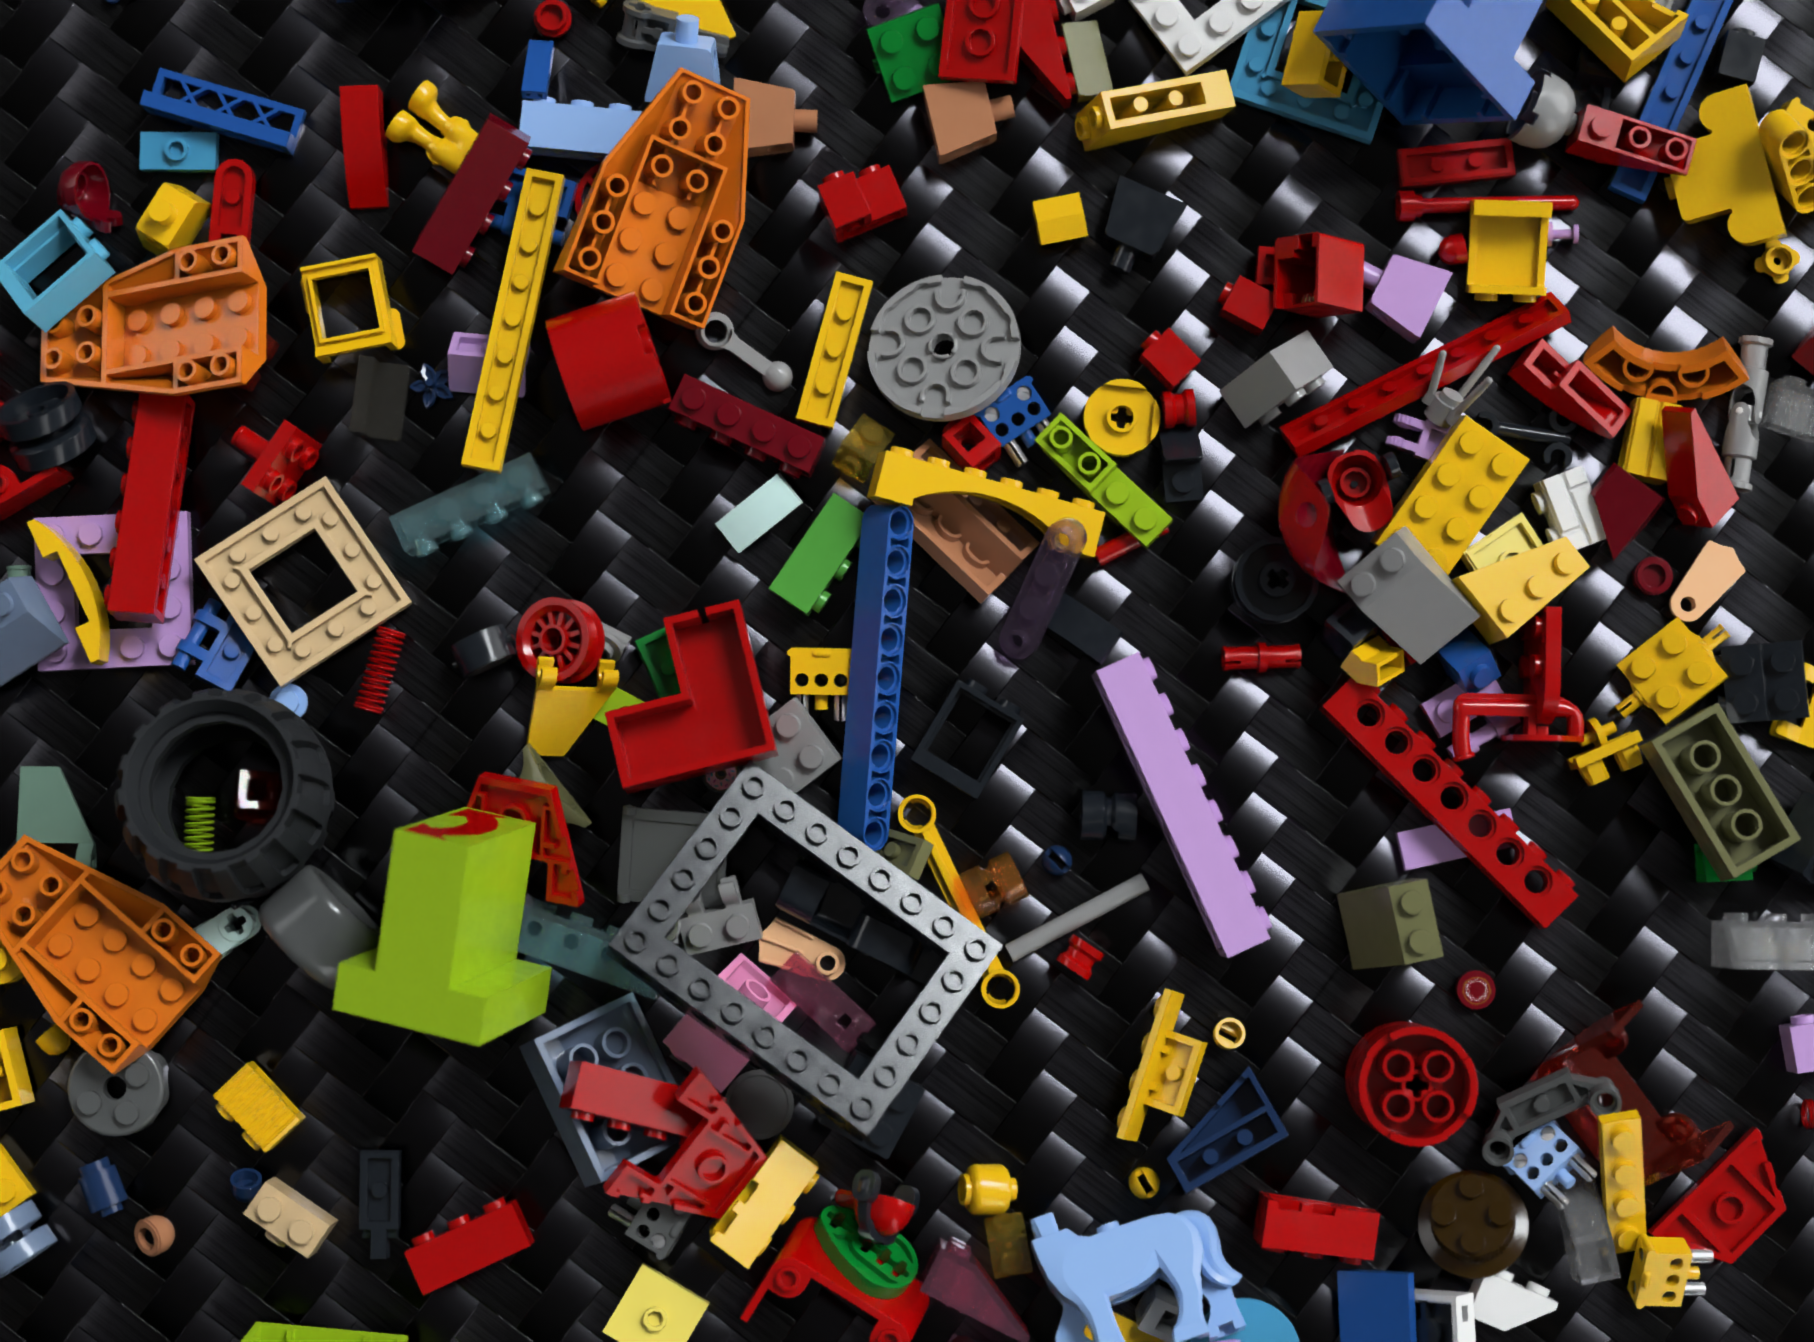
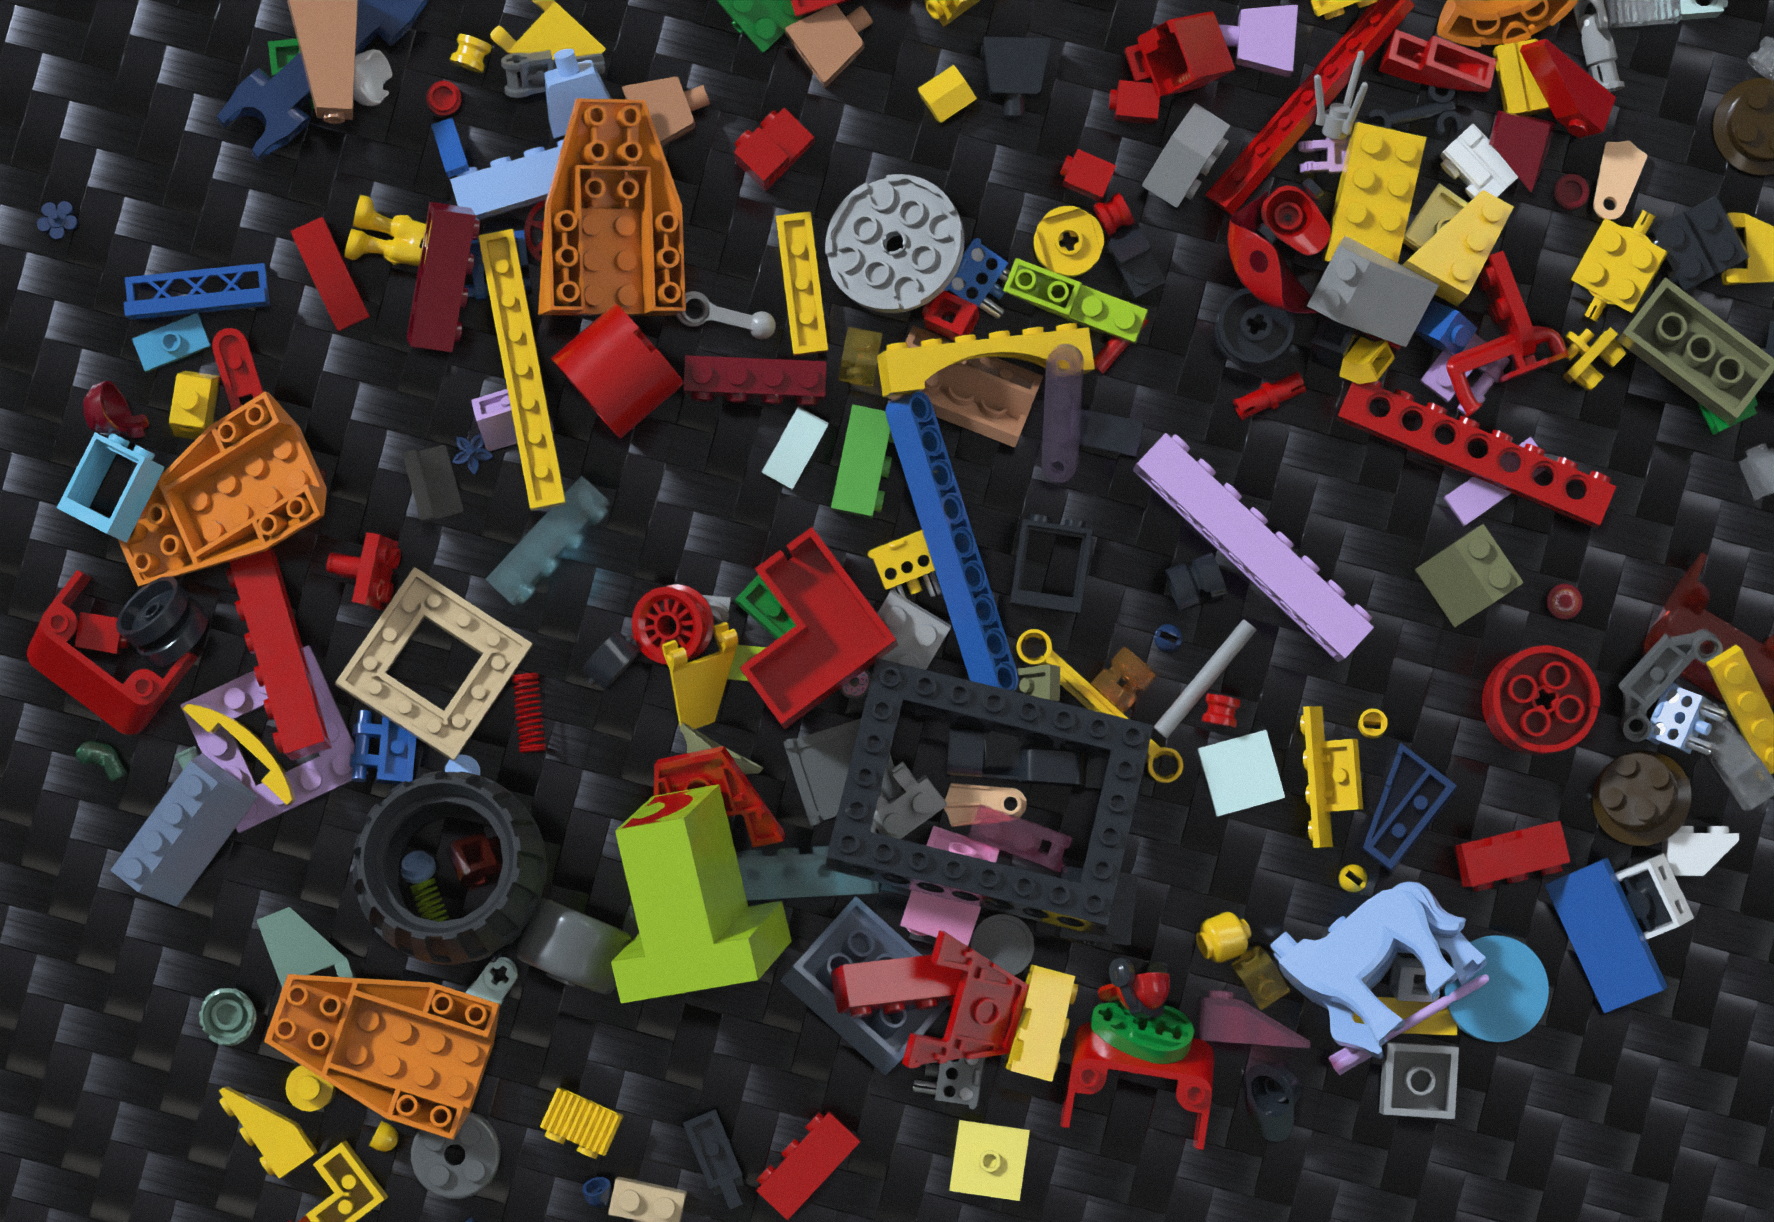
camera: 25 degrees left, 0 degrees up
yellow piece [300,253,405,364] -> none
none -> light blue plate [401,850,436,884]
none -> light aqua tile [1198,730,1285,817]

